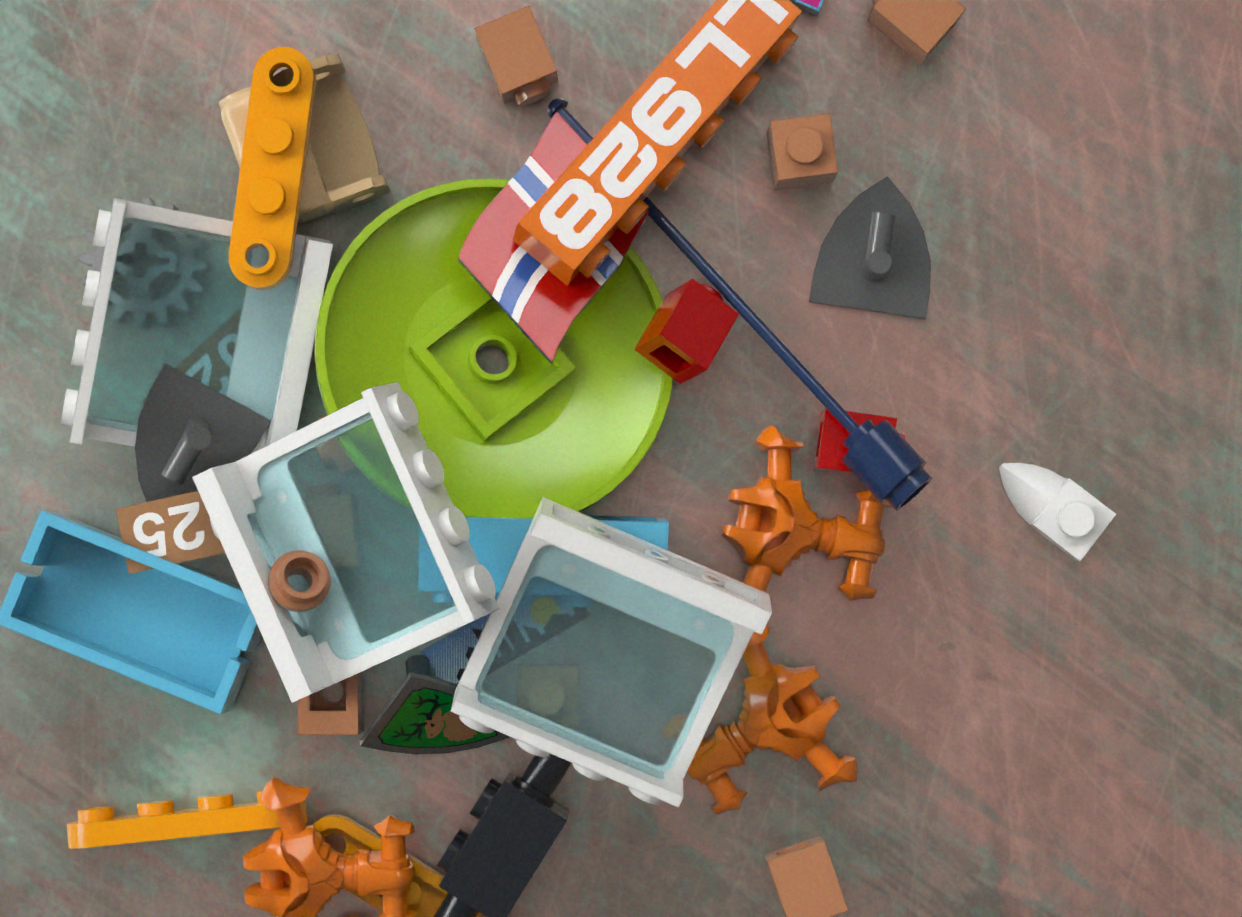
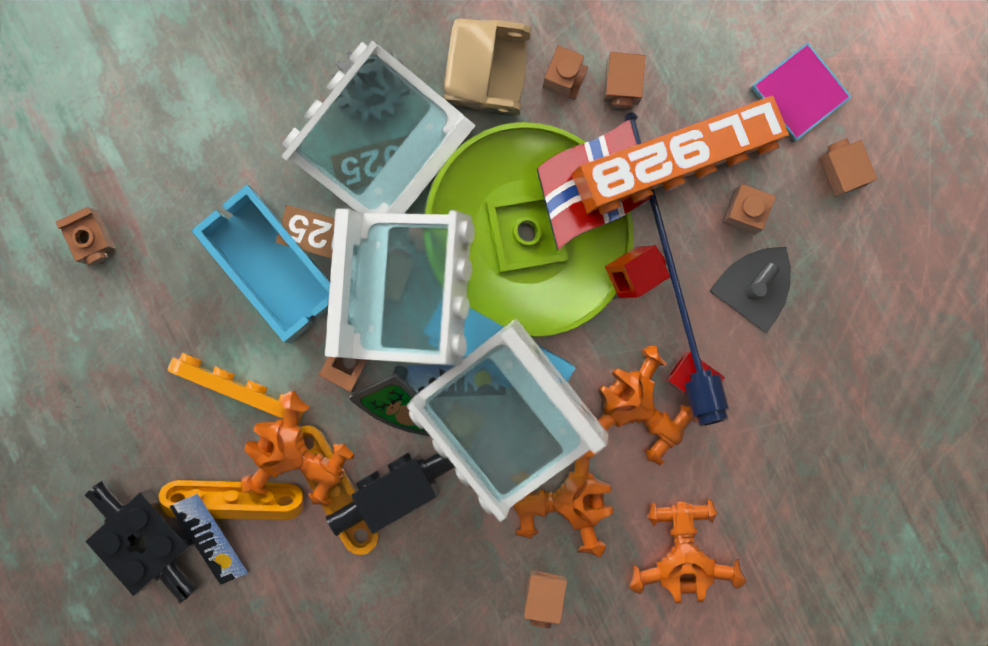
camera: 30 degrees right, 0 degrees up
dark grey shield [135,363,271,502] -> none
light orange plate [228,47,316,290] -> none
nougat plate [268,550,331,612] -> none
white plate [999,463,1116,561] -> none
none -> nougat brick [543,45,588,100]
none -> orange piece [628,499,747,604]

